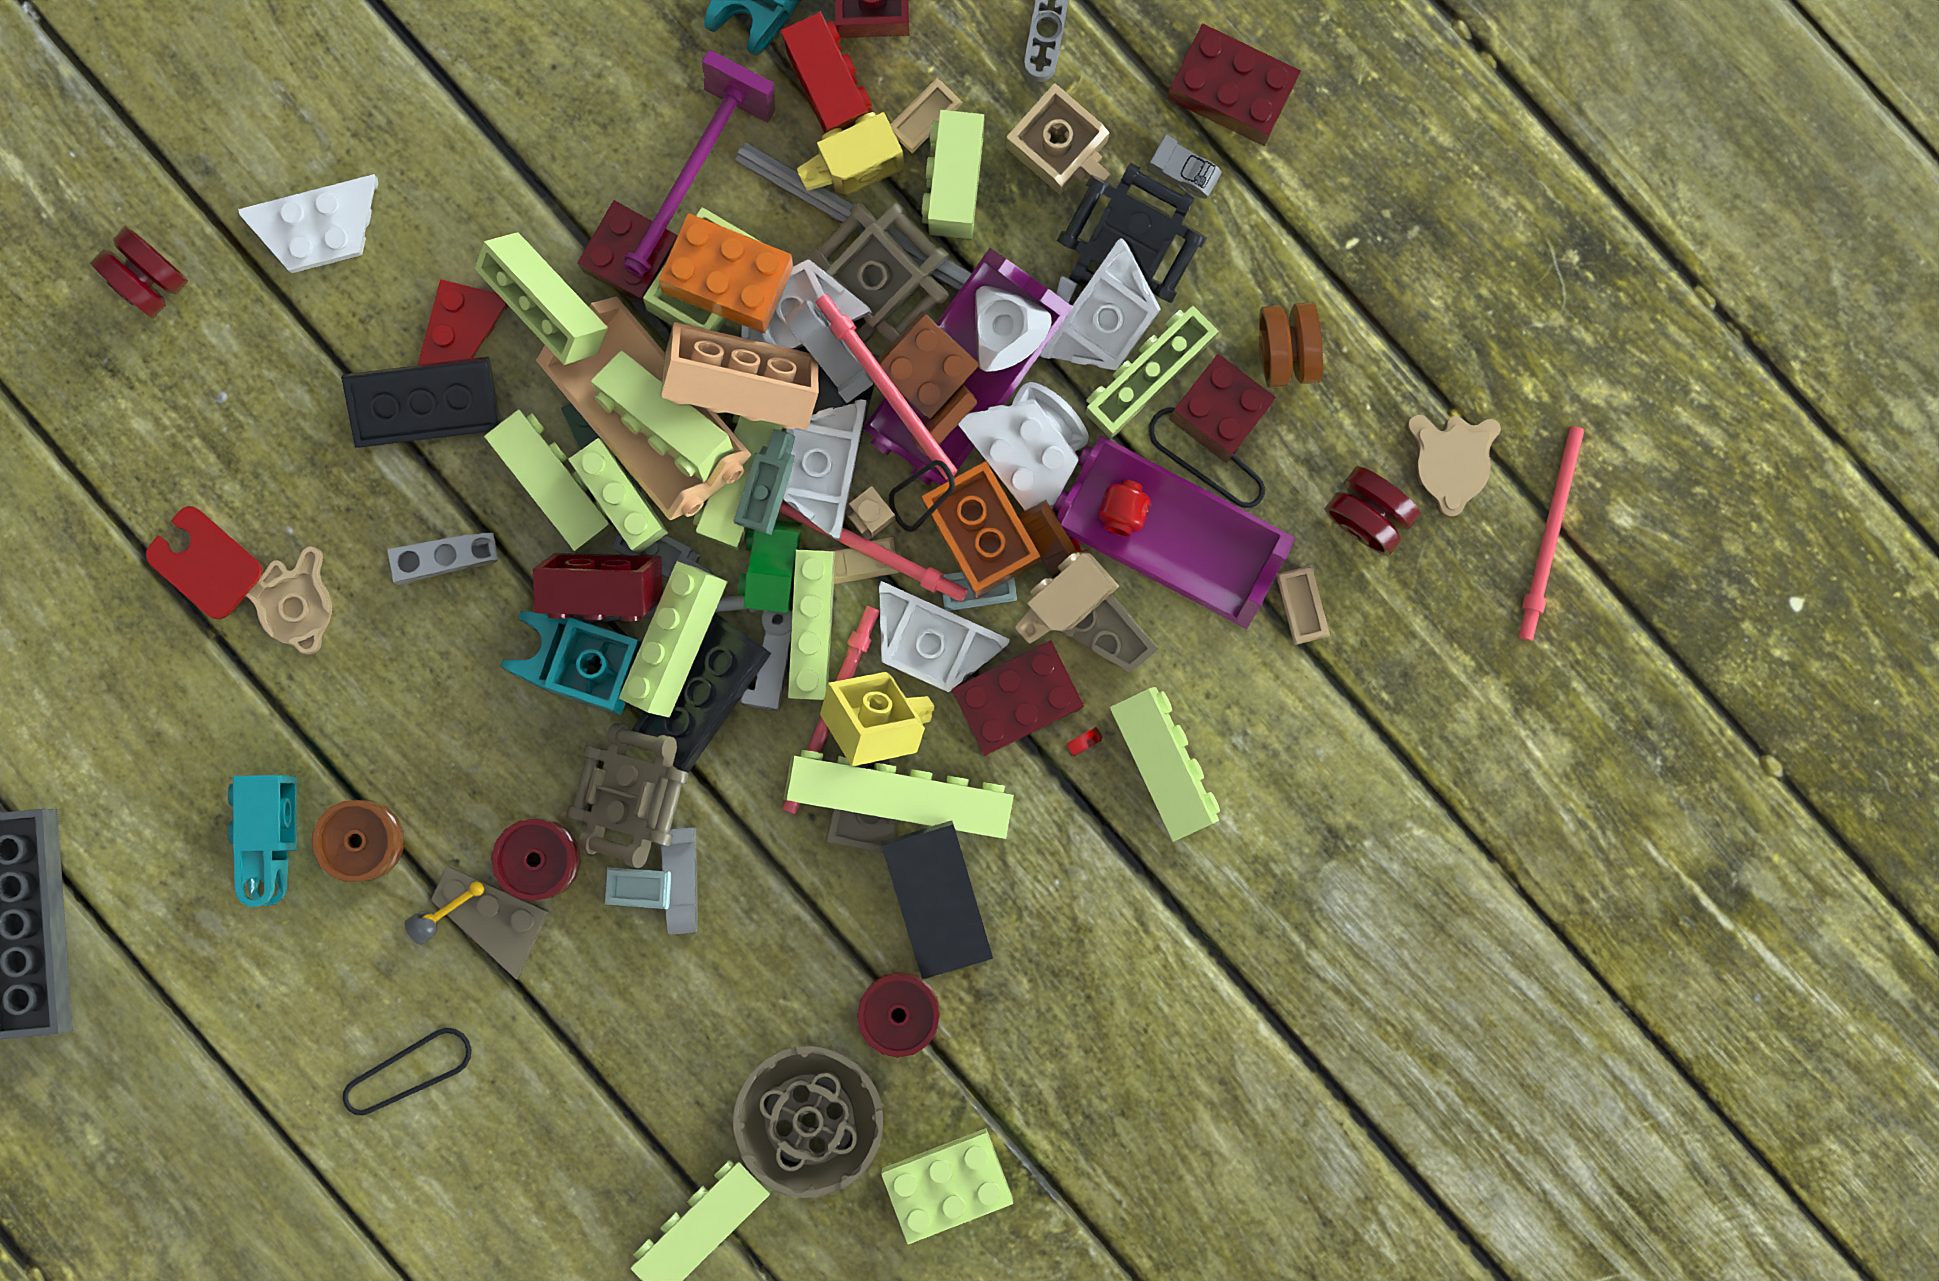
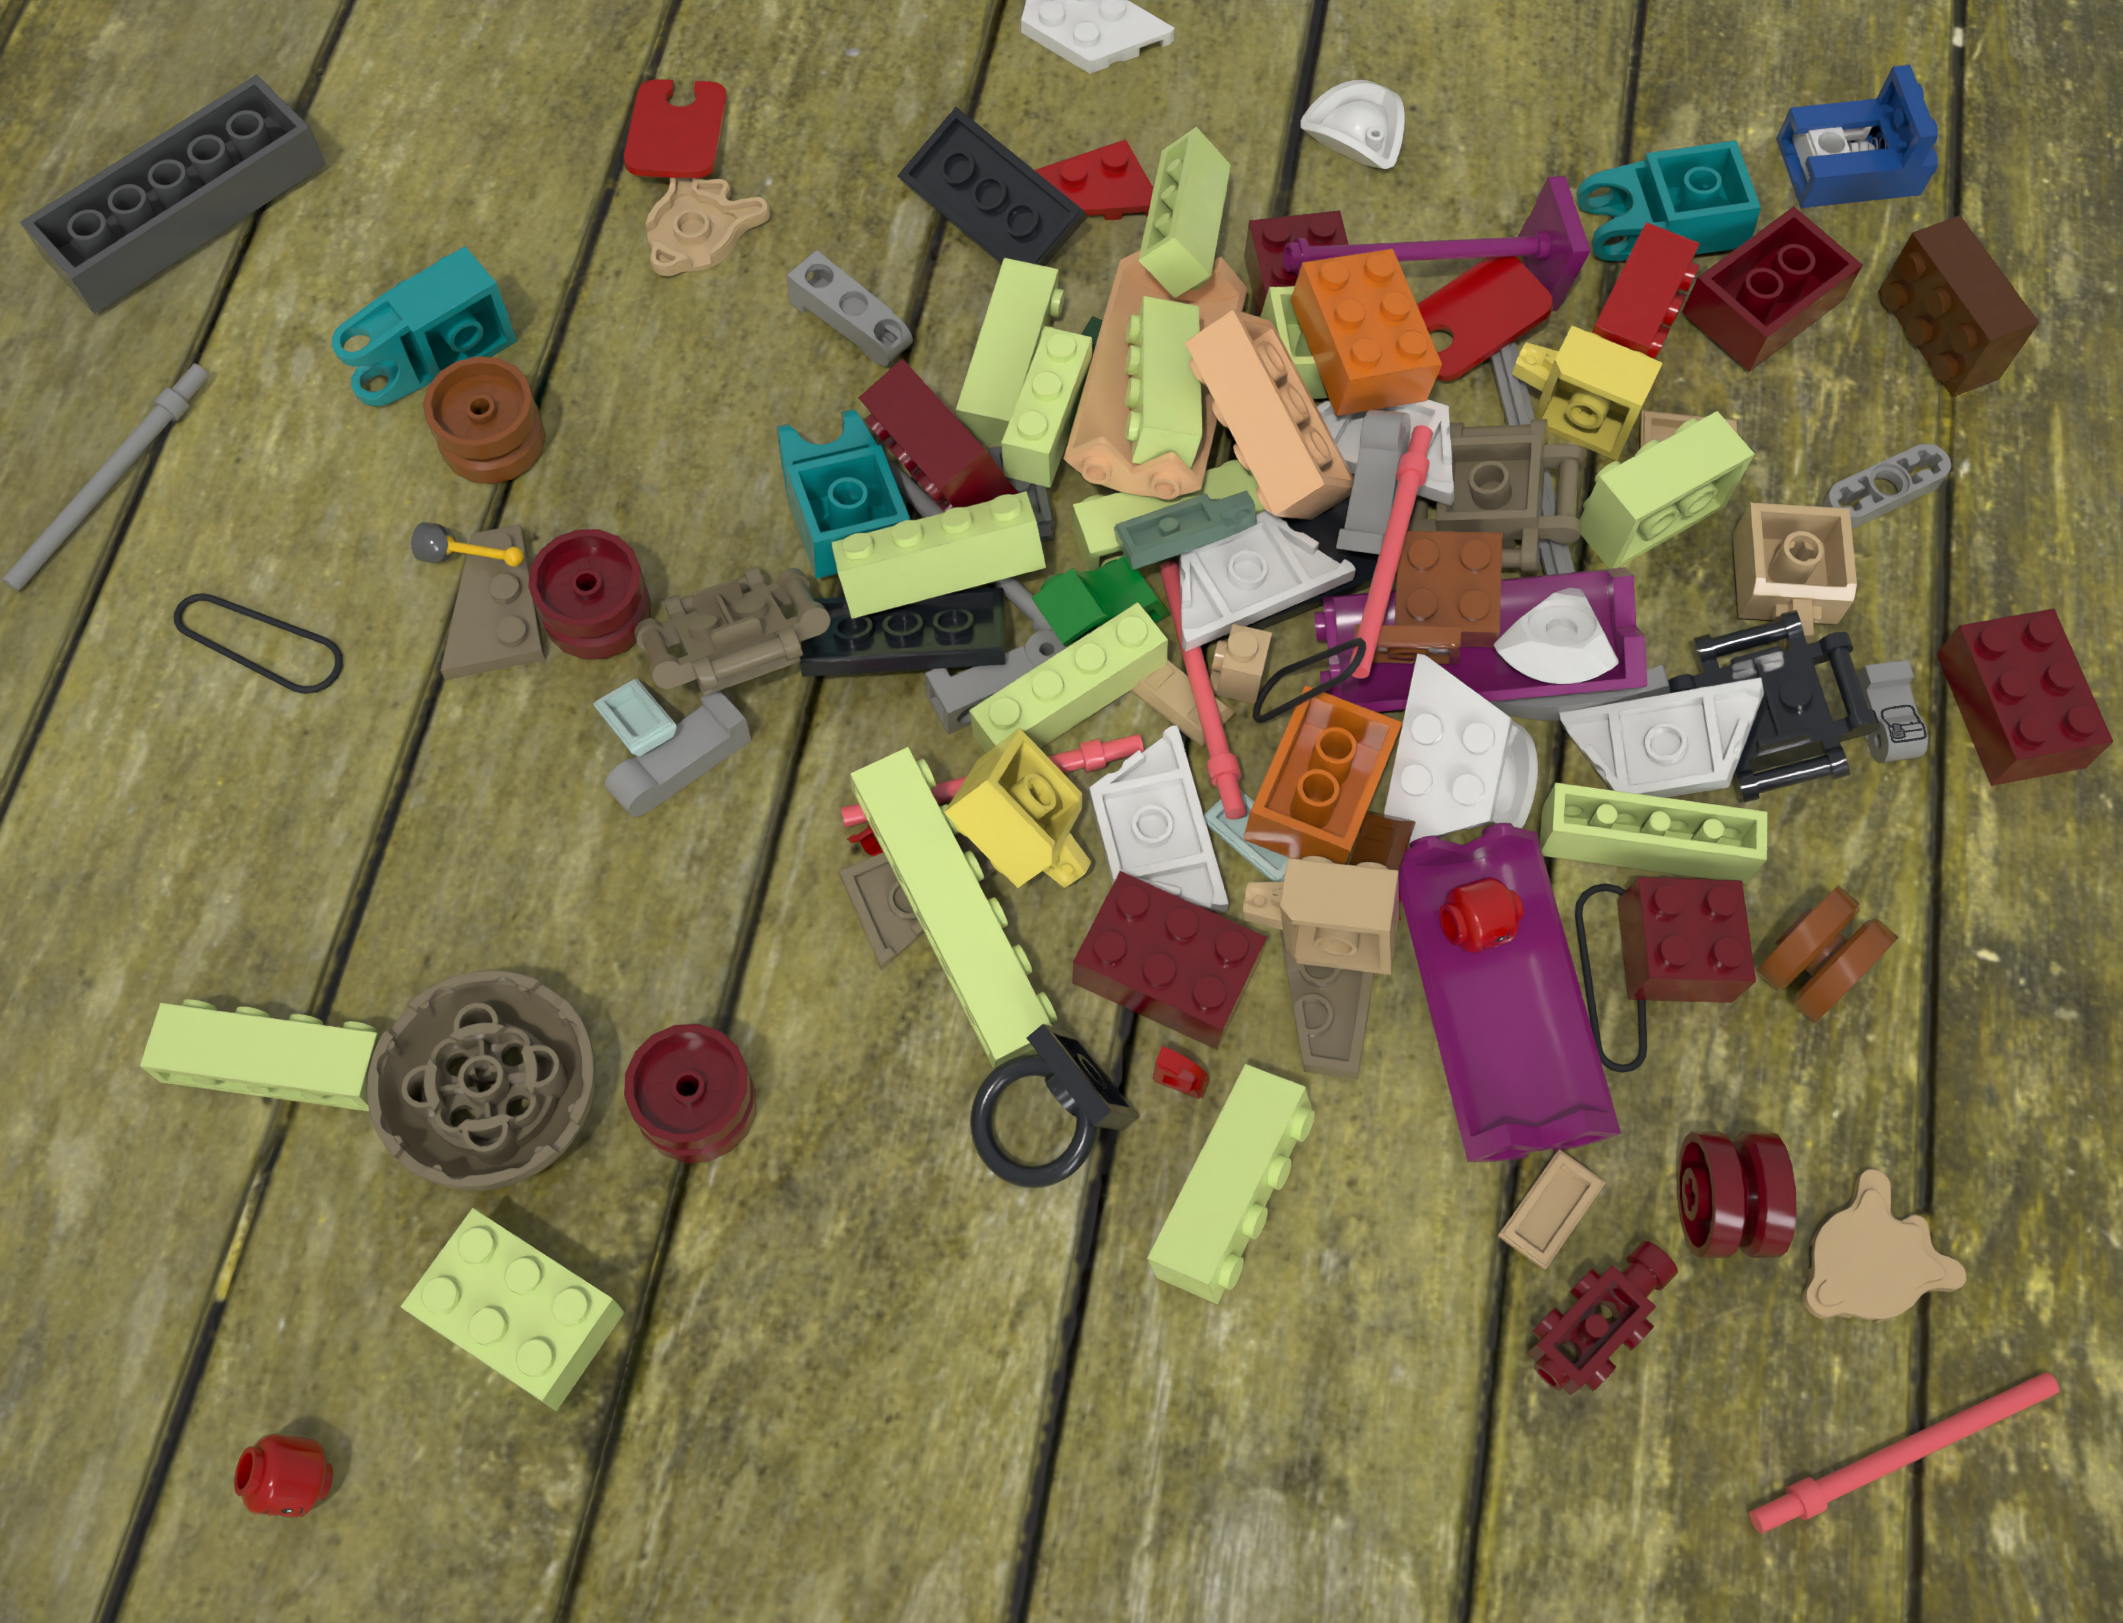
camera: 50 degrees right, 20 degrees down
black tile [881,820,993,980] -> none
none -> light grey bar [2,364,210,592]
none -> red piece [847,825,883,857]
none -> black tile [970,1024,1139,1188]
none -> white hat [1301,80,1405,169]
none -> red piece [1417,256,1553,381]
none -> dark red brick [1527,1241,1678,1395]

